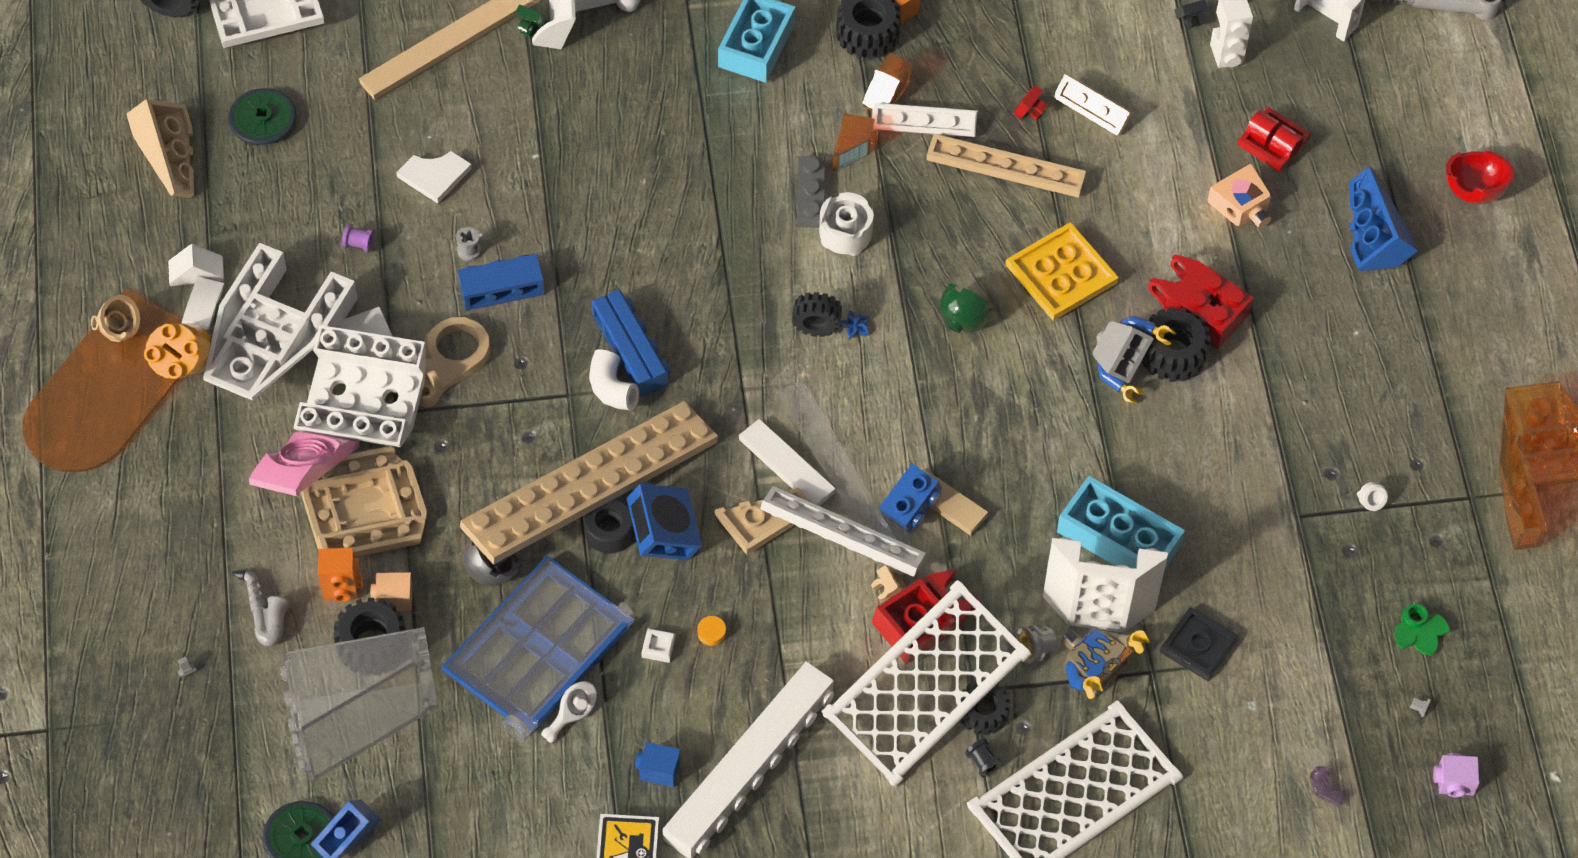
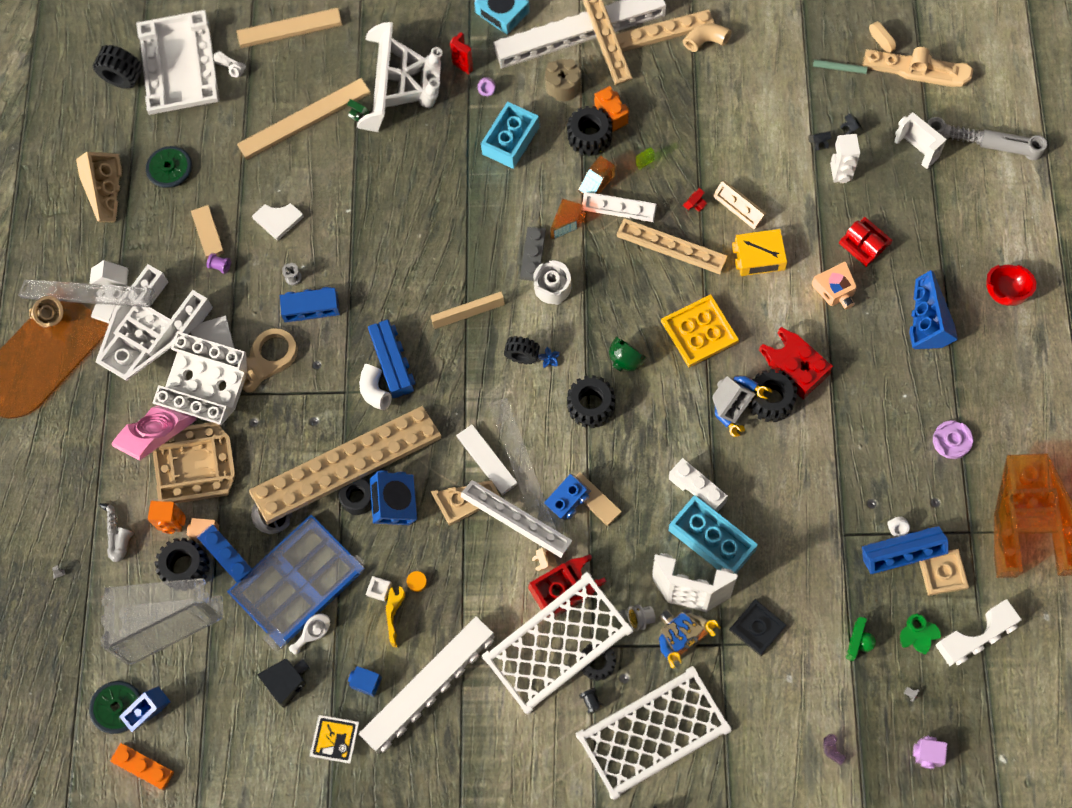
camera: 15 degrees right, 10 degrees up
light orange cylinder [144,323,212,379] -> none
none -> clear tile [18,279,155,308]
none -> tan tile [191,205,224,259]
none -> blue brick [196,524,252,582]
none -> black torso [257,658,310,708]
none -> yellow arm [386,586,405,648]
none -> tan tile [431,292,505,329]
none -> black tyre [567,375,615,428]
none -> clear neon green tile [636,147,655,170]
none -> white arch [669,458,728,512]
none -> yellow brick [732,229,787,276]
none -> green tile [845,617,876,661]
none -> blue brick [862,526,949,574]
none -> tan tile [919,549,969,596]
none -> lavender tile [933,420,973,459]
none -> white arch [935,599,1021,666]

